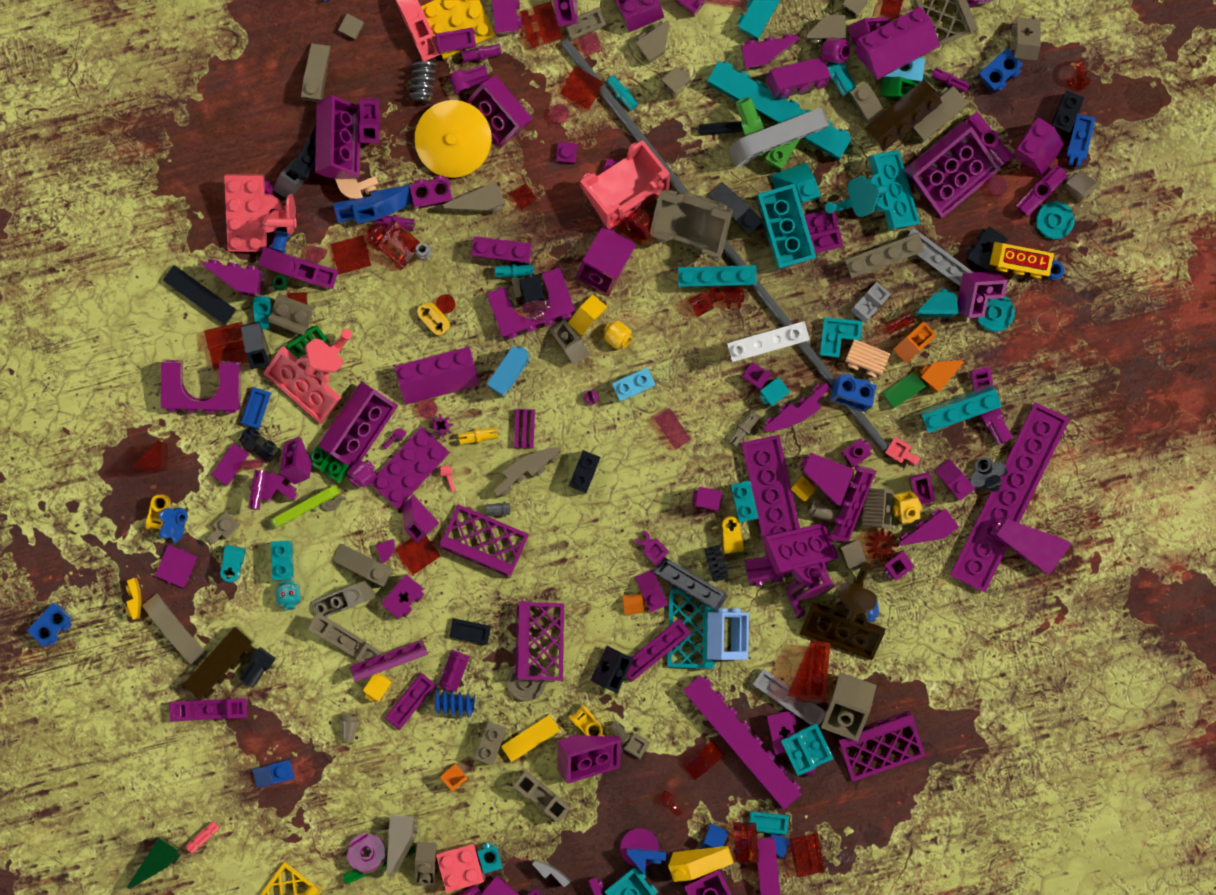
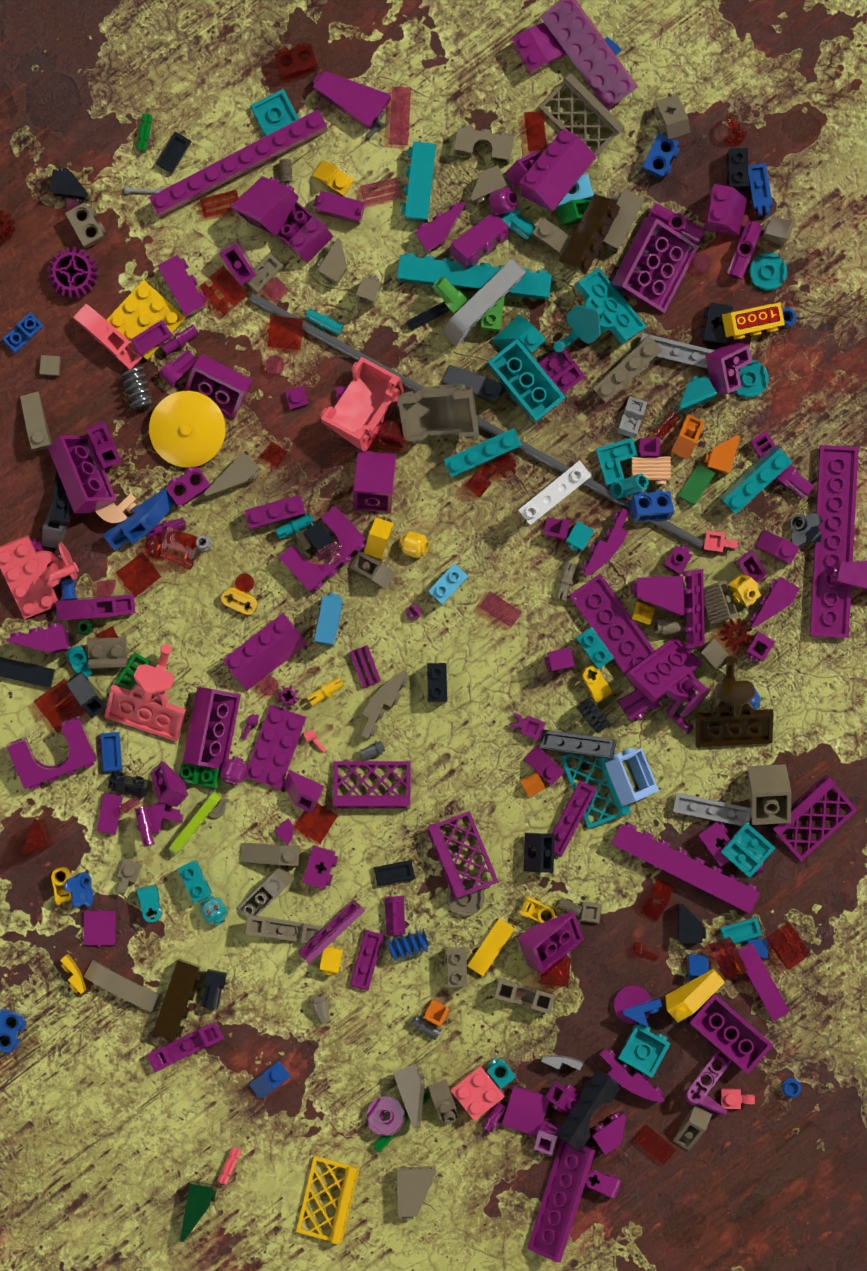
camera: 25 degrees left, 0 degrees up
clear red wedge [783,641,830,704] -> none
magenta axle [931,67,969,92] -> none
none -> dark grey pin [411,1014,442,1040]
none -> clear red slope [537,954,571,987]
none -> teal piece [610,473,649,499]
none -> magenta panel [638,437,660,457]
none -> black slope [677,903,706,943]

